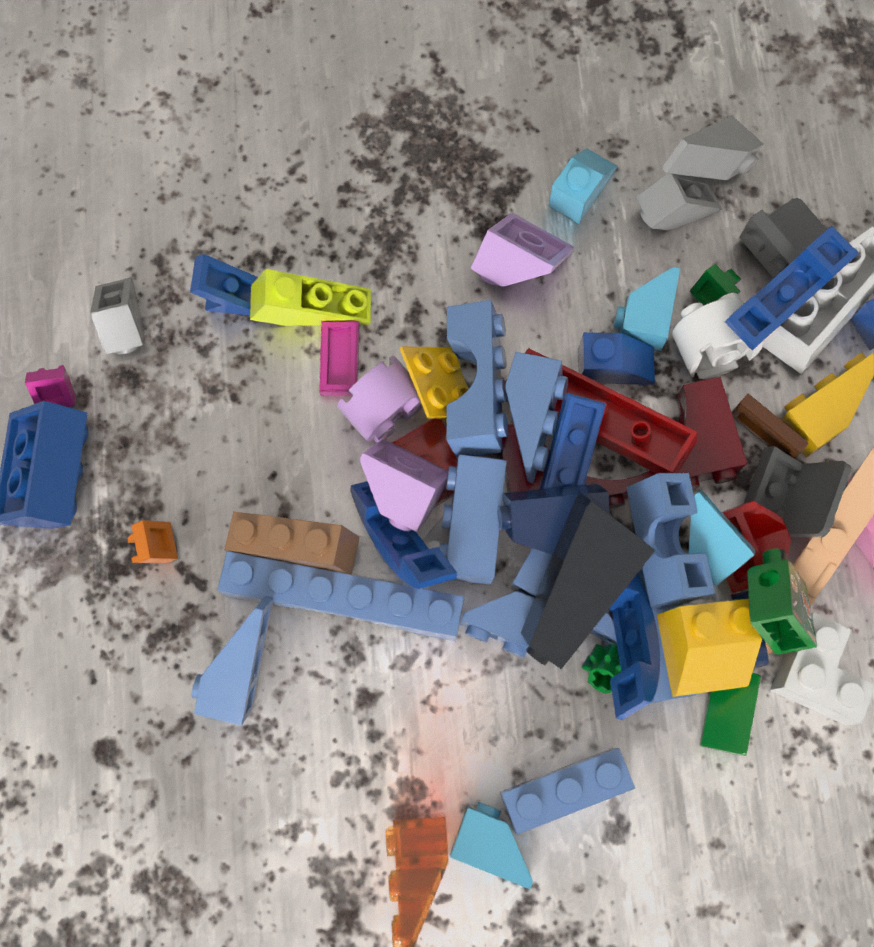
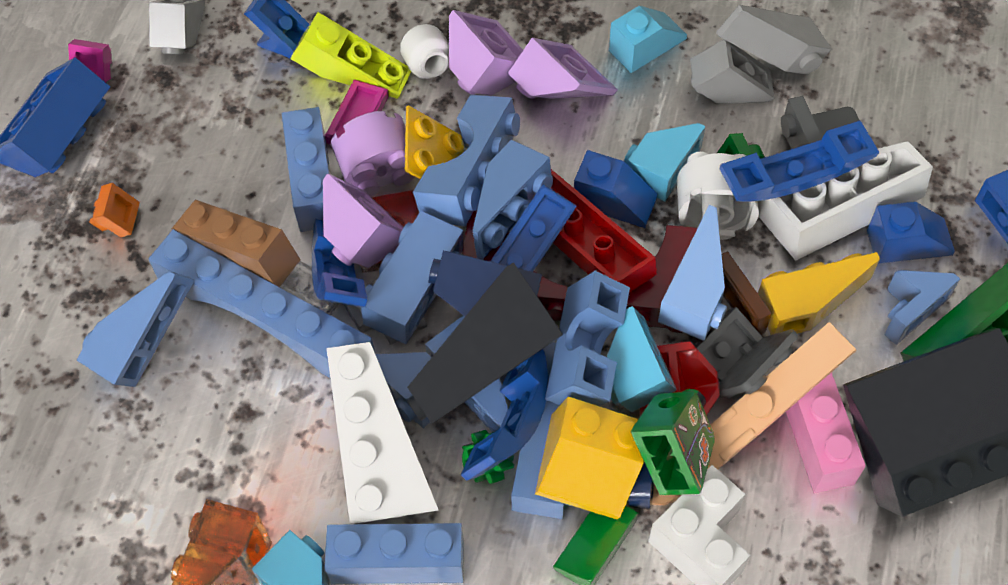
camera: 20 degrees right, 15 degrees down
none -> medium blue arch [281,107,330,232]
none -> white wedge [327,342,439,524]
none -> white head [400,24,449,79]
none -> lavender slope [449,10,523,96]
none -> light blue slope [658,205,727,341]

